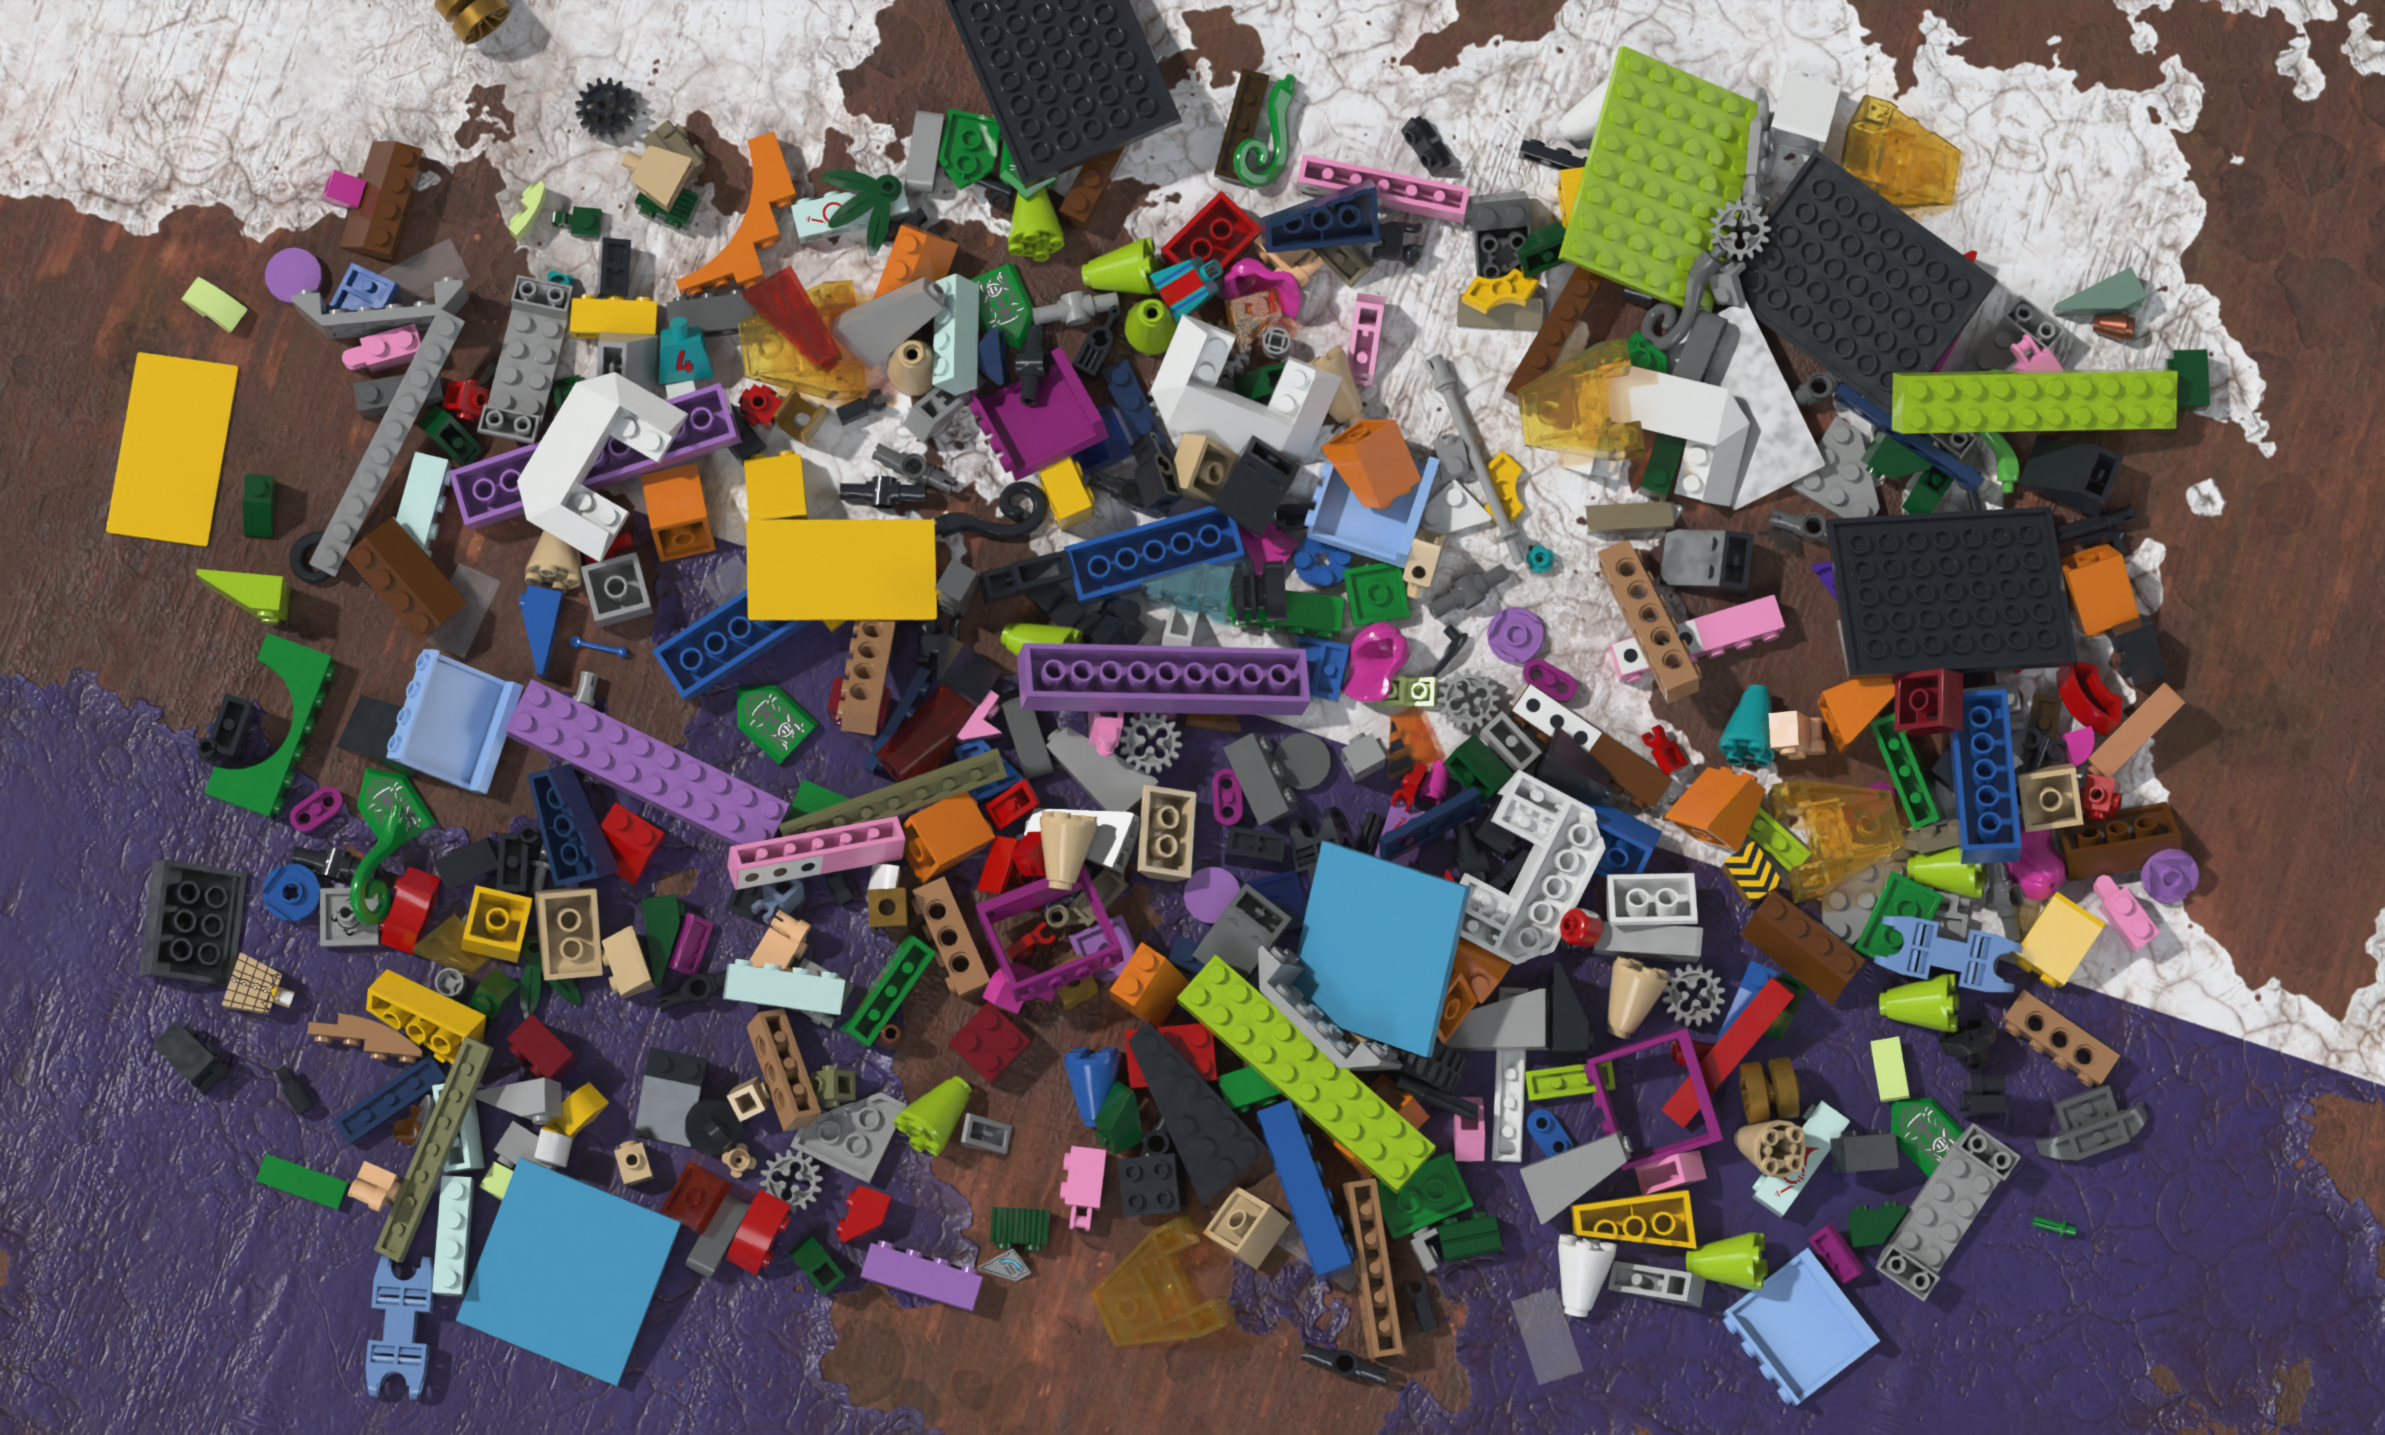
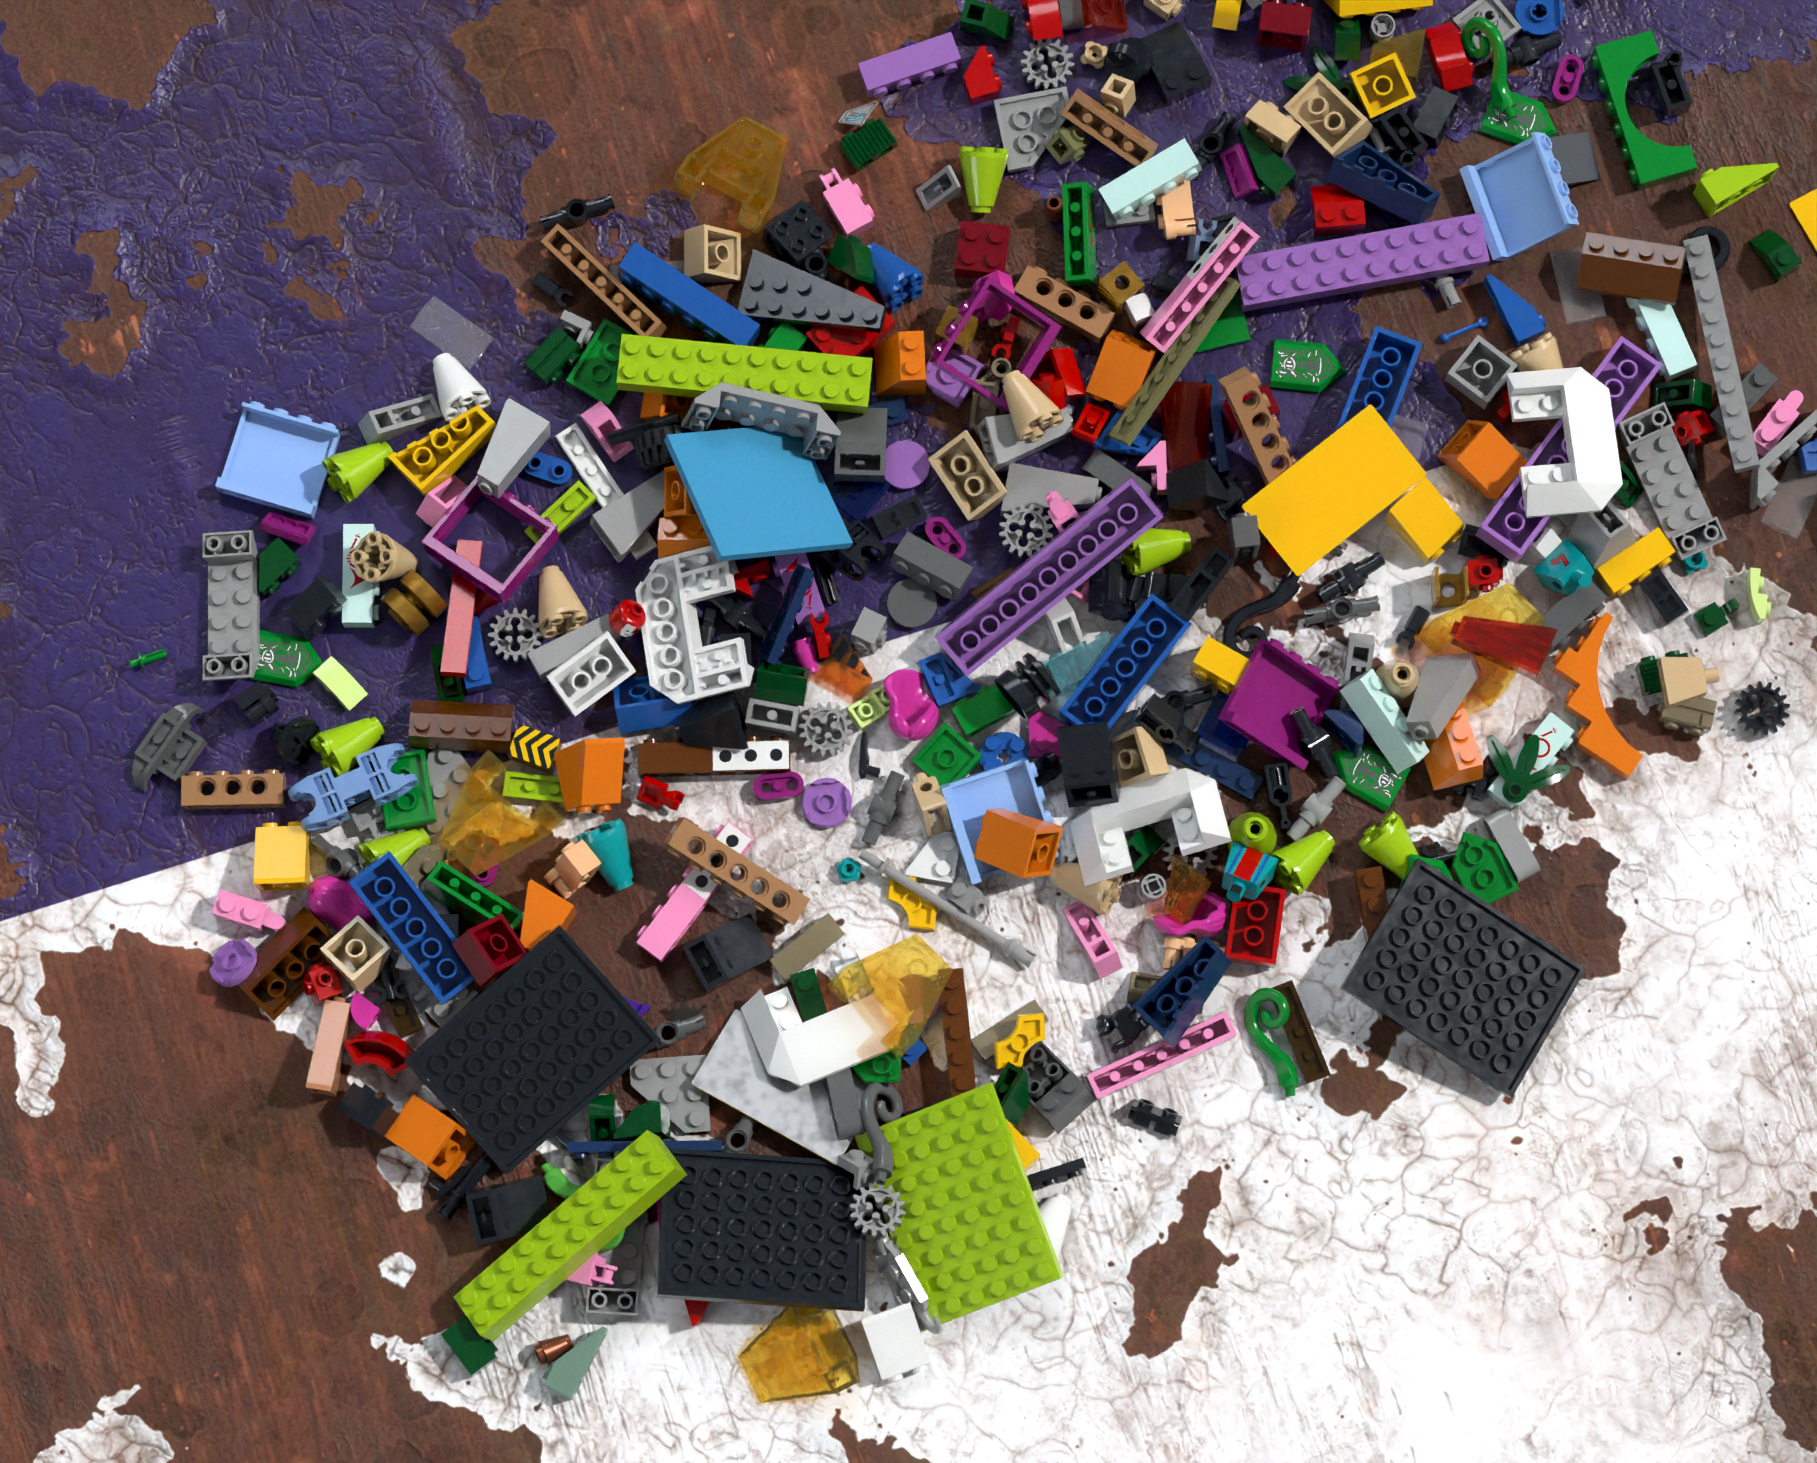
camera: 145 degrees right, 0 degrees up
black slope [1550,963,1594,1057] -> none

